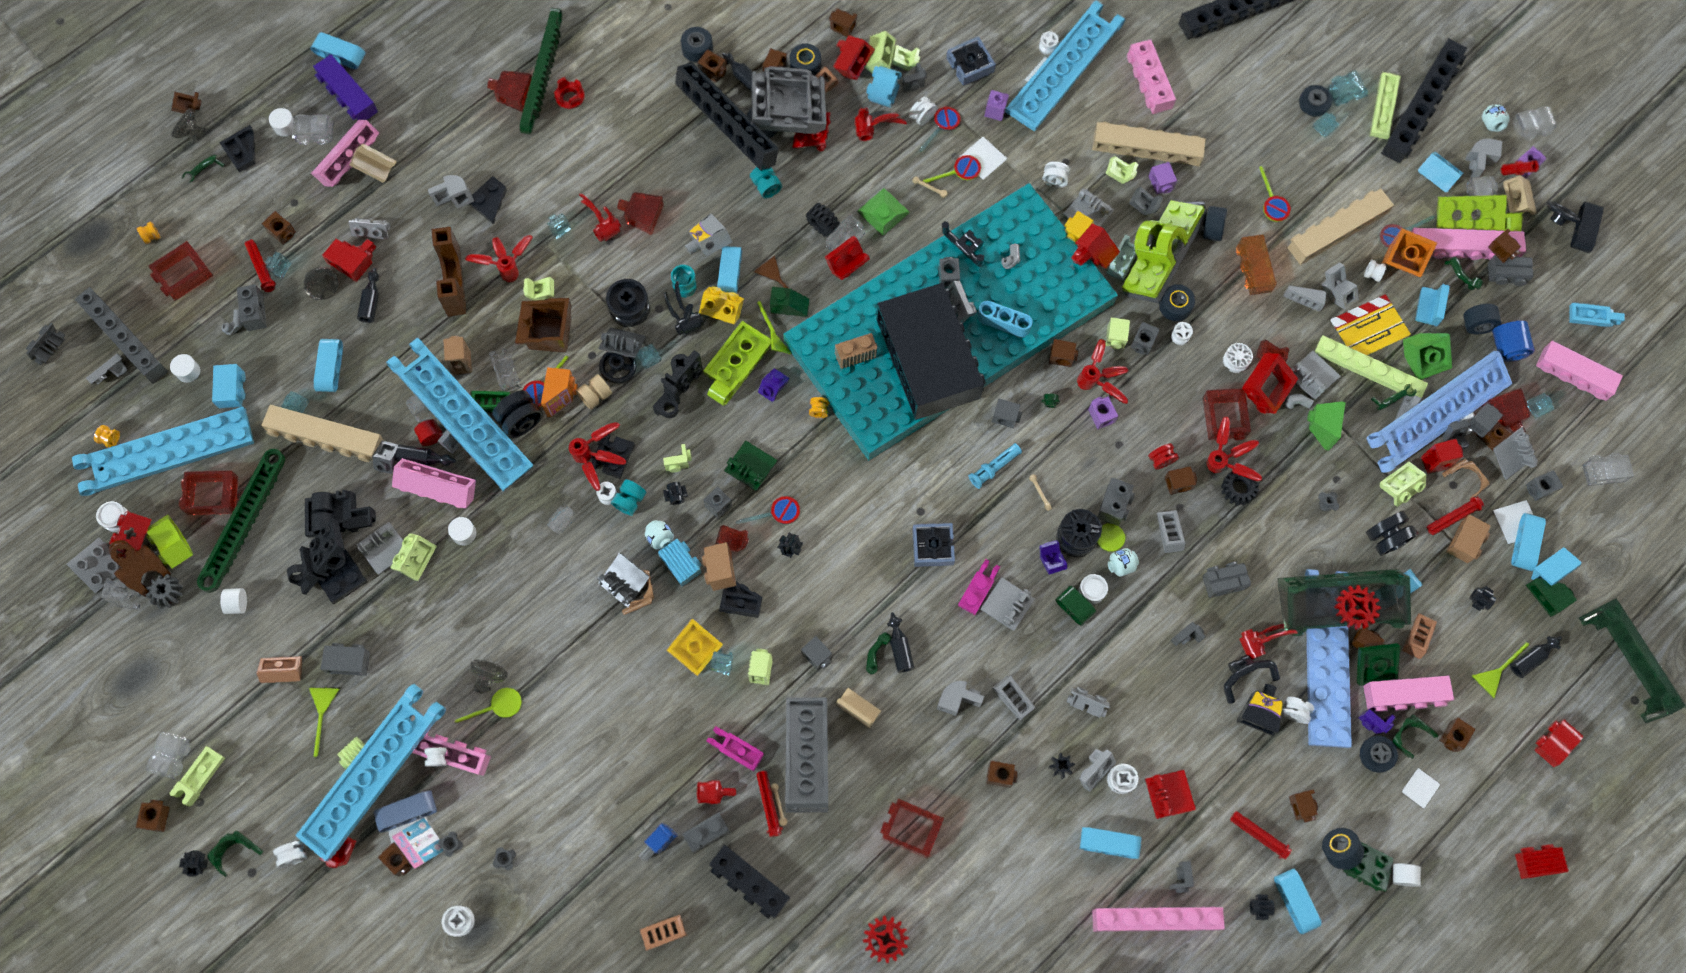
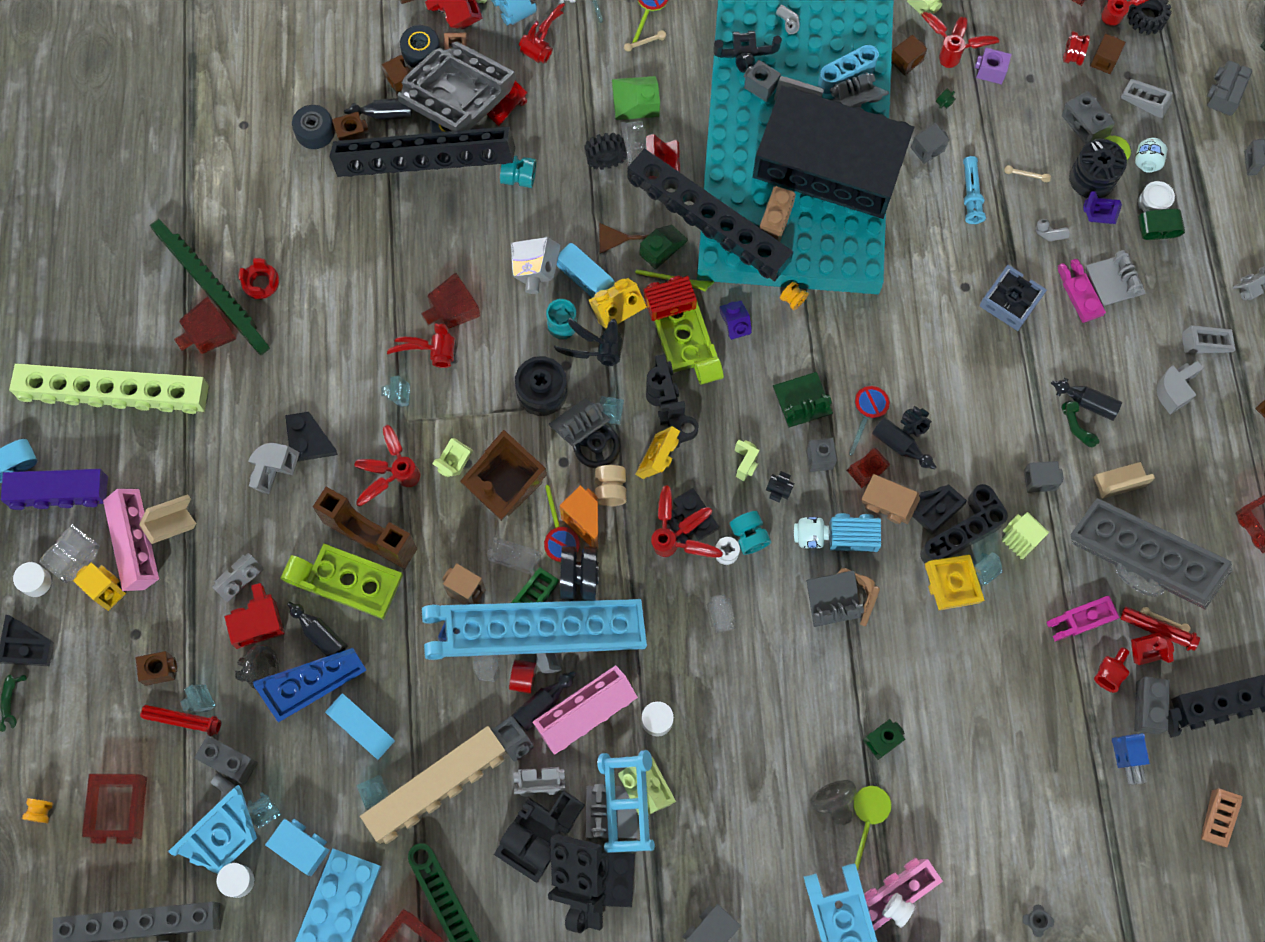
camera: 50 degrees left, 0 degrees up
none -> yellowish green brick [9,364,209,414]
none -> yellow brick [73,563,126,611]
none -> medium azure wing [168,785,257,874]
none -> clear light blue tile [247,793,281,829]
none -> blue wing [253,648,367,723]
none -> lime hinge [280,543,403,620]
none -> light grey hinge [513,767,566,797]
none -> medium azure piece [597,750,655,853]
none -> black brick [627,148,794,282]
none -> yellow hinge [635,426,680,479]
none -> red brick [643,276,697,321]
none -> black hinge [735,53,755,73]
none -> dark grey hinge [830,72,889,108]
none -> dark green brick [863,719,906,760]
none -> black wheel [872,417,936,470]
none -> black beam [920,484,1008,563]
none -> light grey arm [1035,219,1069,241]
none -> red bracket [1131,632,1174,665]
none -> black tile [1166,708,1182,738]

